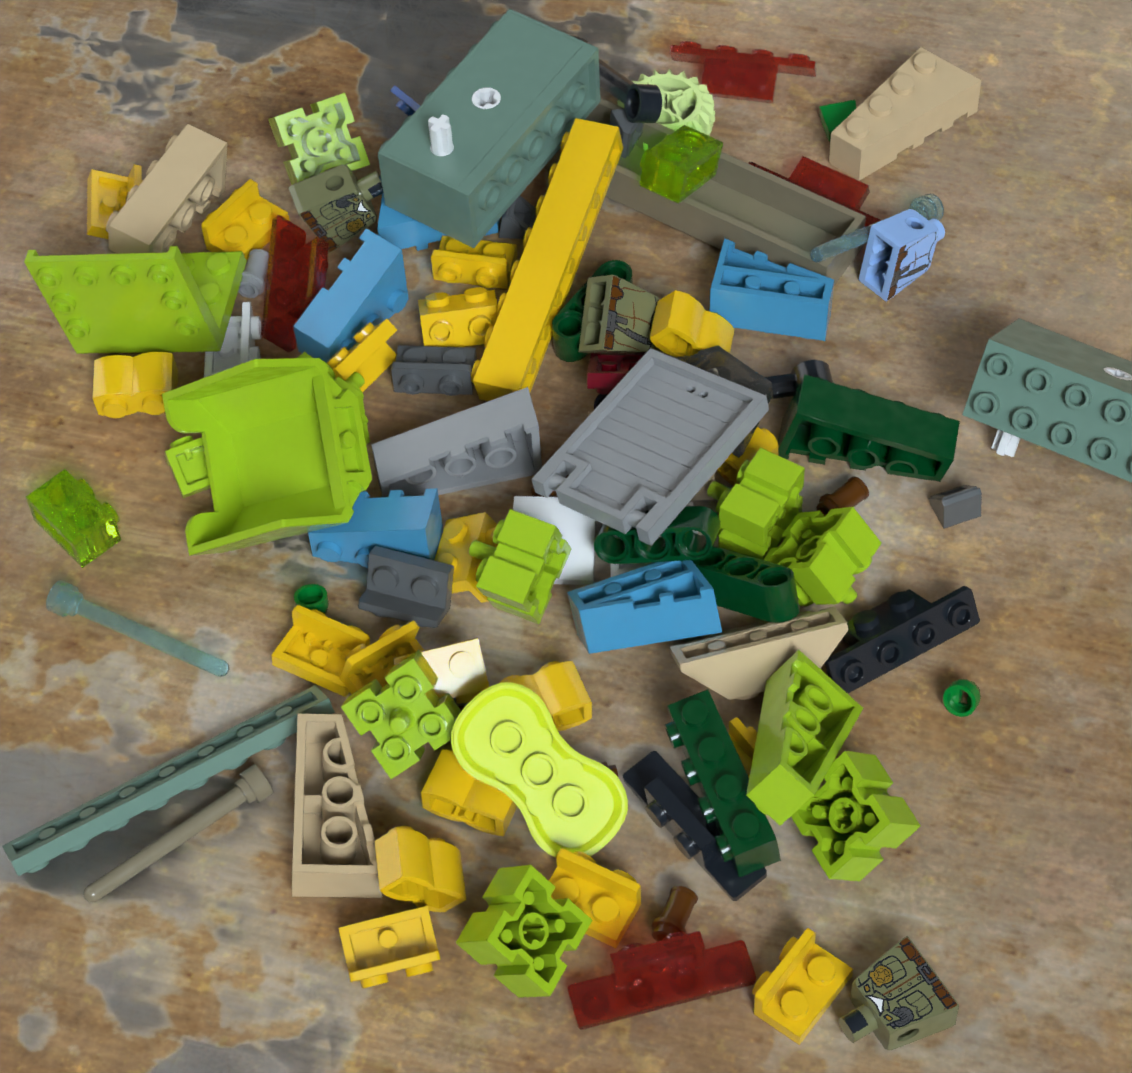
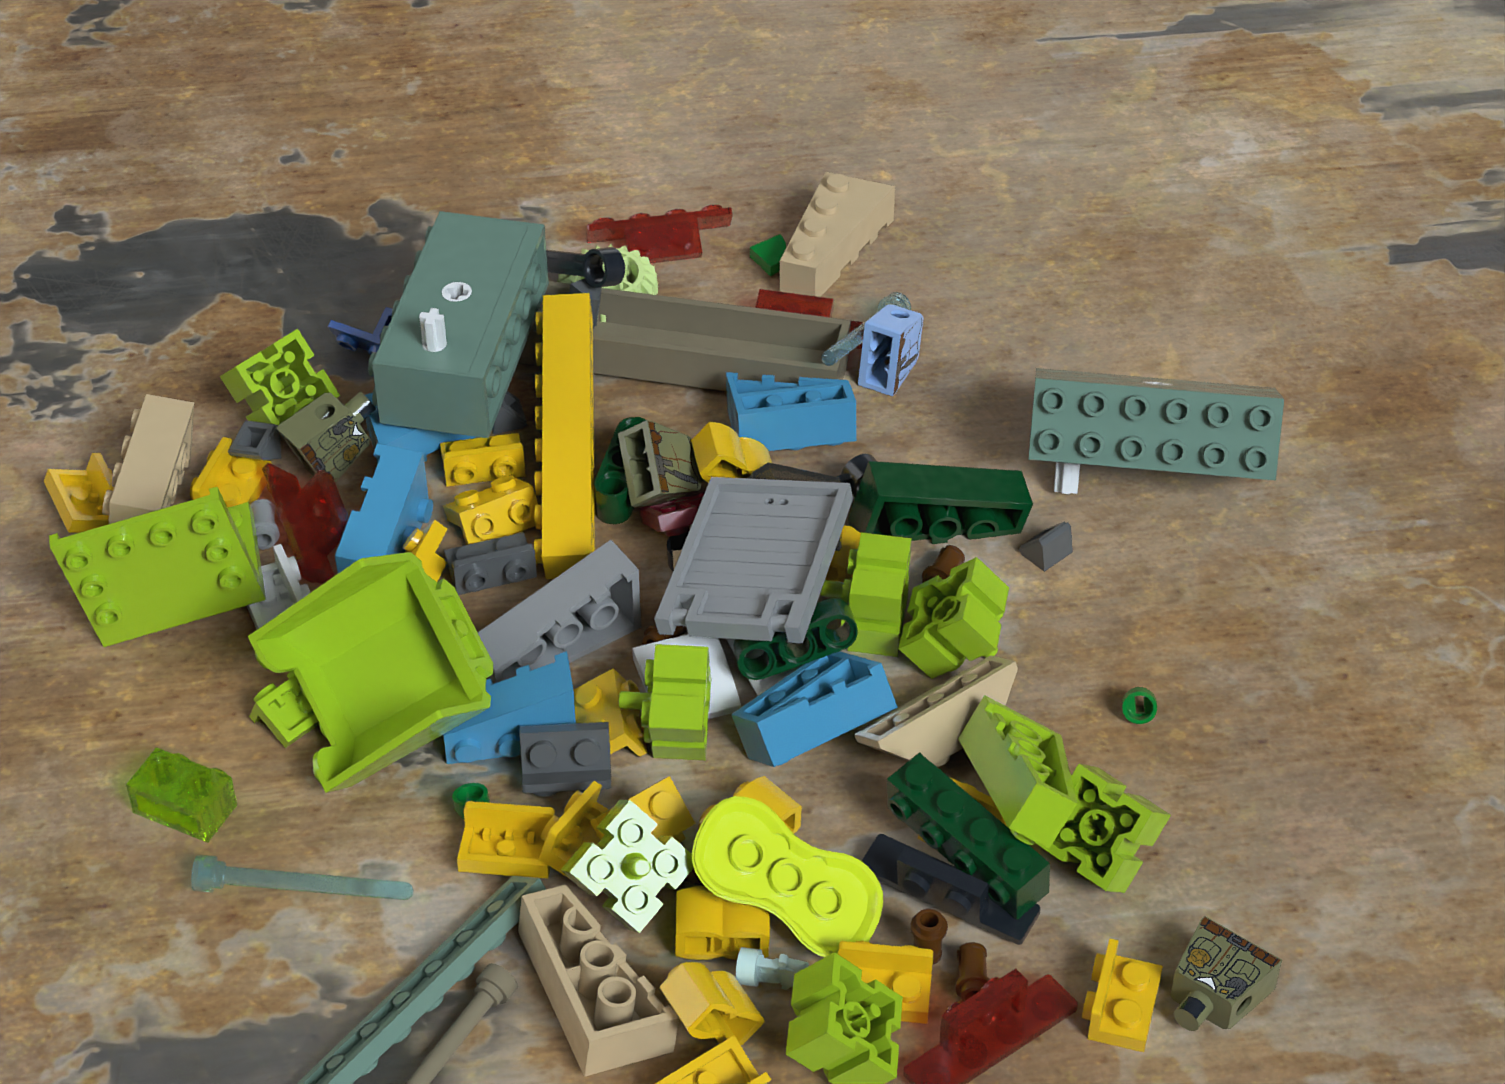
camera: 25 degrees left, 10 degrees down
yellow brick [92,352,178,419] -> none
clear neon green brick [639,125,723,204] -> none
dark green beam [692,547,800,623] -> none
black bracket [825,586,980,694] -> none
none -> dark grey slope [228,420,281,460]
none -> light aqua piece [736,947,809,990]
none -> reddish brown pin [910,908,948,965]

